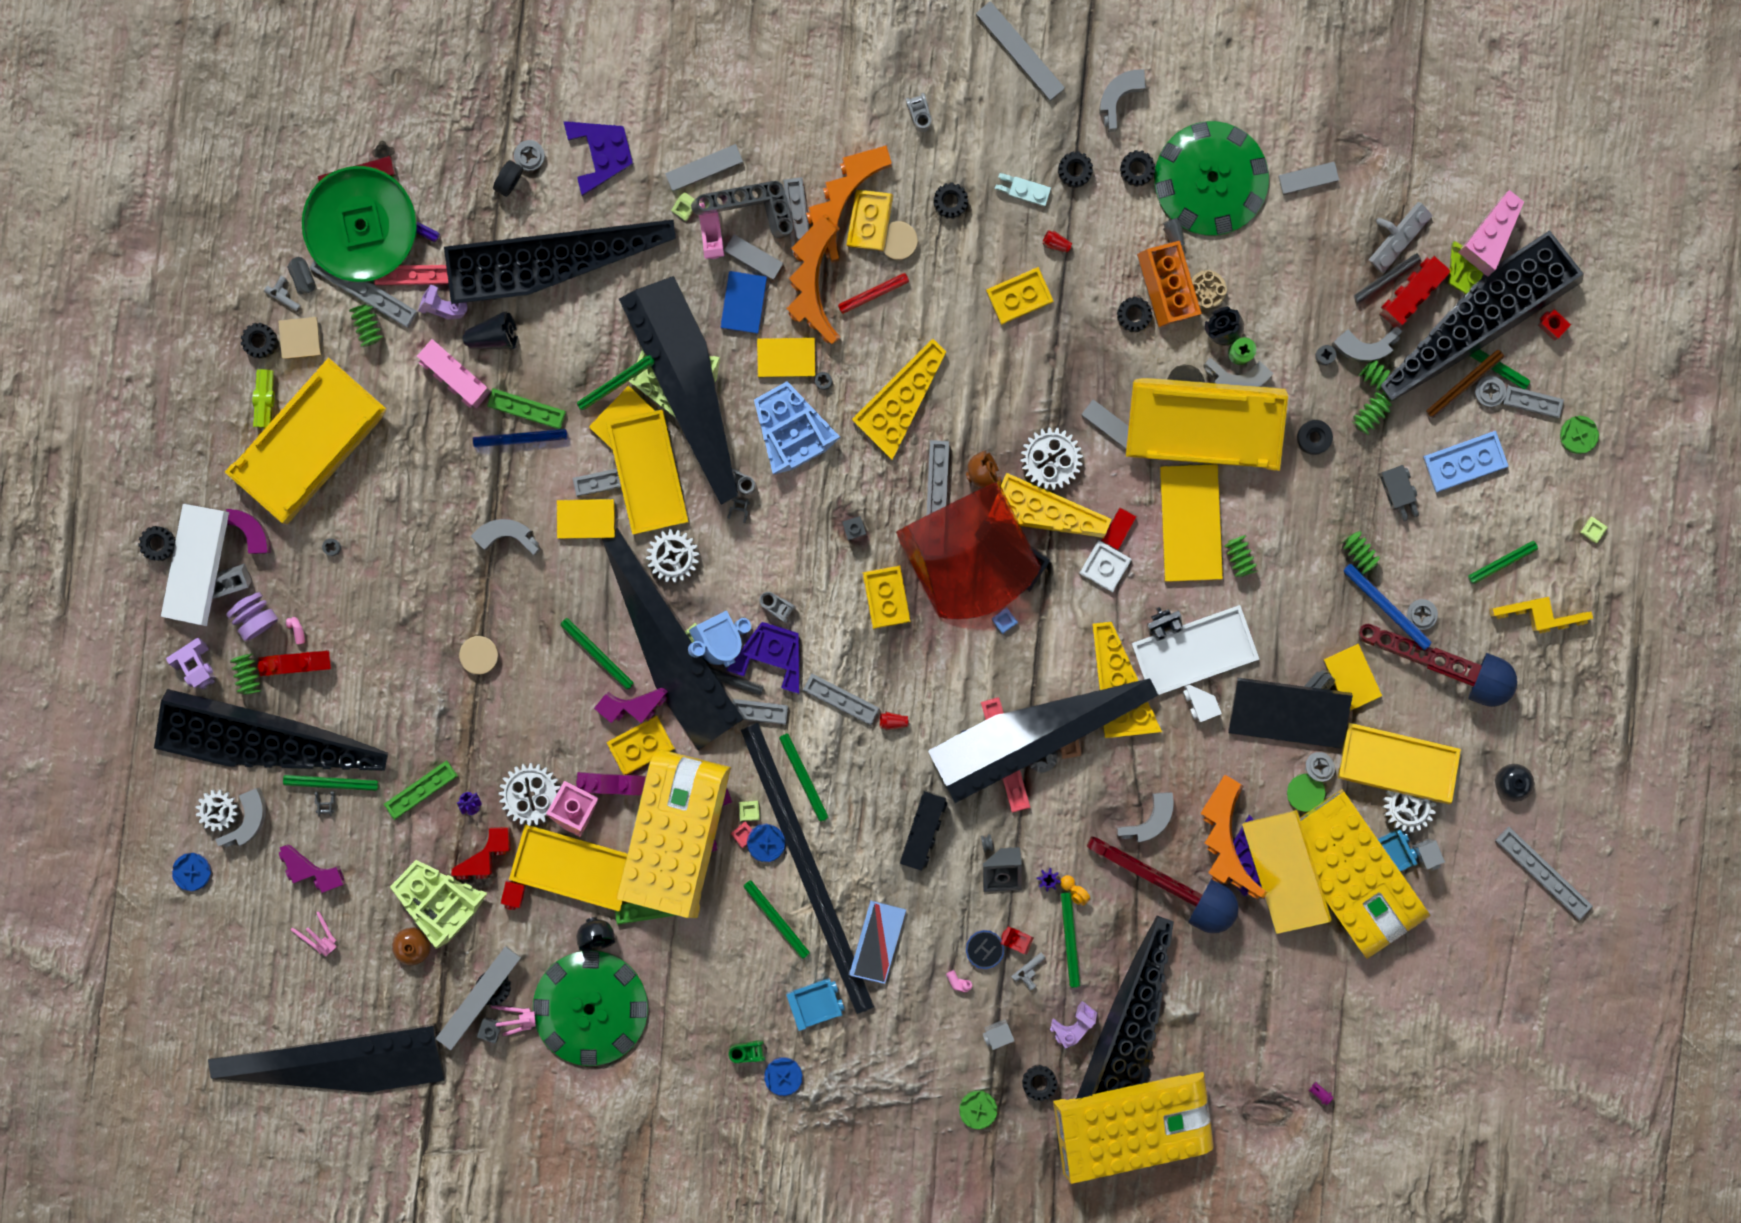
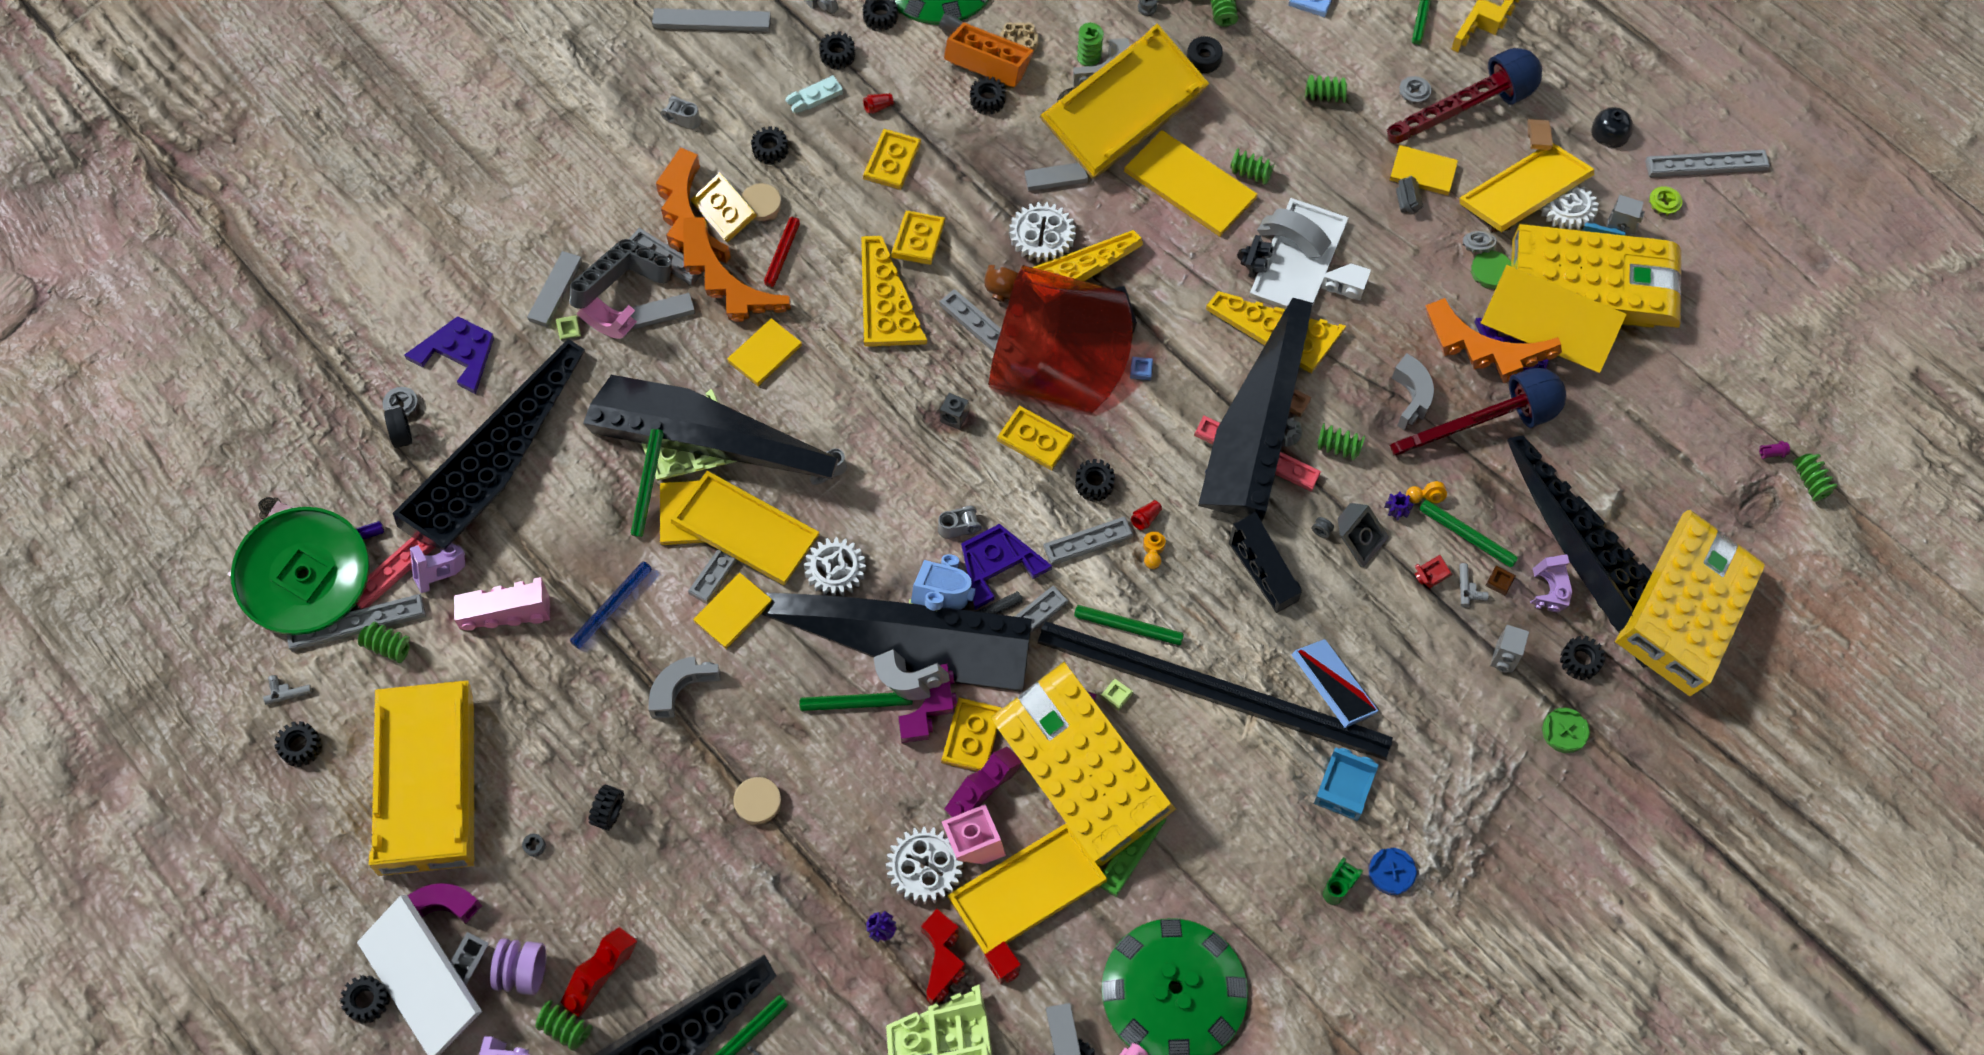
camera: 45 degrees left, 25 degrees down
lime piece [252,369,275,428] -> none
tan tile [278,317,321,359] -> none
bright pink arm [286,617,305,644] -> none
dark grey piece [287,257,316,294] -> none
bright green tile [384,760,458,820] -> none
black cone [462,311,518,350] -> none
bright green tile [487,388,566,430] -> none
black cylinder [576,917,615,952] -> none
blue tile [720,271,767,334] -> none
dark grey piece [727,497,750,523] -> none
coral tile [730,821,752,848] -> none
green axle [743,880,810,959] -> none
blue tile [747,823,785,862] -> none
light blue wedge [754,381,841,475] -> none
dark grey bush [815,372,832,390] -> none
bright pink arm [946,970,972,992] -> none
black tile [966,930,1004,969] -> none
white tile [1079,540,1132,592] -> none
red tile [1101,507,1137,550] -> none
black cylinder [1204,306,1244,346] -> none
black tile [1228,677,1353,749] -> none
blue axle [1344,564,1432,650] -> none
dark grey hinge [1379,465,1419,521] -> none
none -> black tyre [588,784,625,831]
none -> light grey arch [874,649,949,700]
none -> yellow tile [891,210,945,265]
none -> black tyre [1075,459,1115,501]
none -> light orange plate [1143,532,1166,569]
none -> light grey arch [1257,209,1332,258]
none -> bright green piece [1317,423,1365,461]
none -> reddish brown tile [1485,566,1516,596]
none -> medium nougat slope [1528,119,1552,150]
none -> lime gear [1648,186,1682,216]
none -> bright green piece [1792,454,1837,502]

